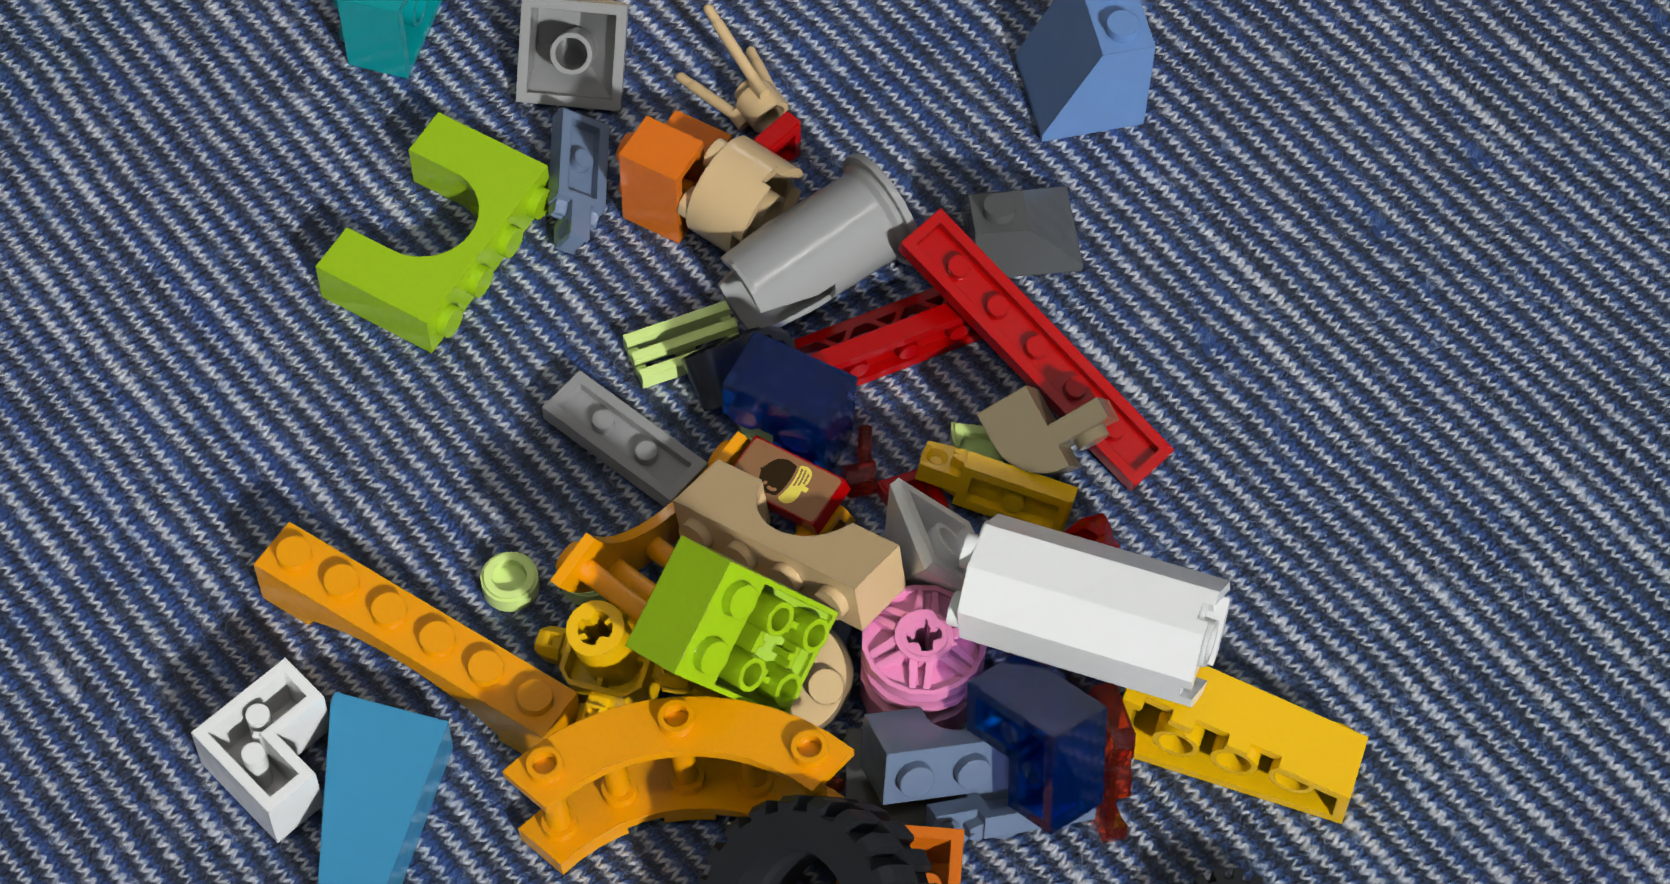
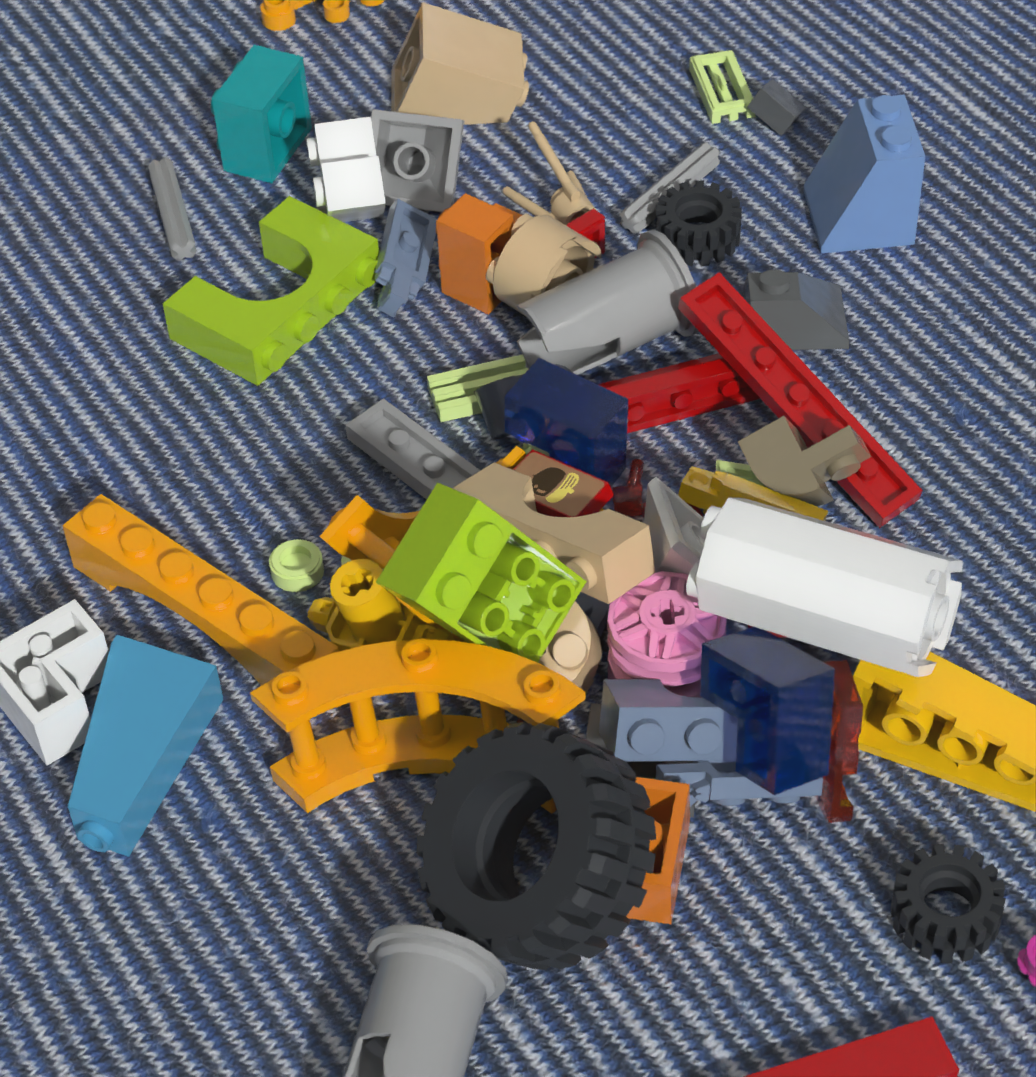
camera: 10 degrees right, 10 degrees down
none -> light grey axle [148,157,197,261]
none -> white brick [306,117,386,222]
none -> light grey axle [620,143,720,234]
none -> black tyre [656,181,742,266]

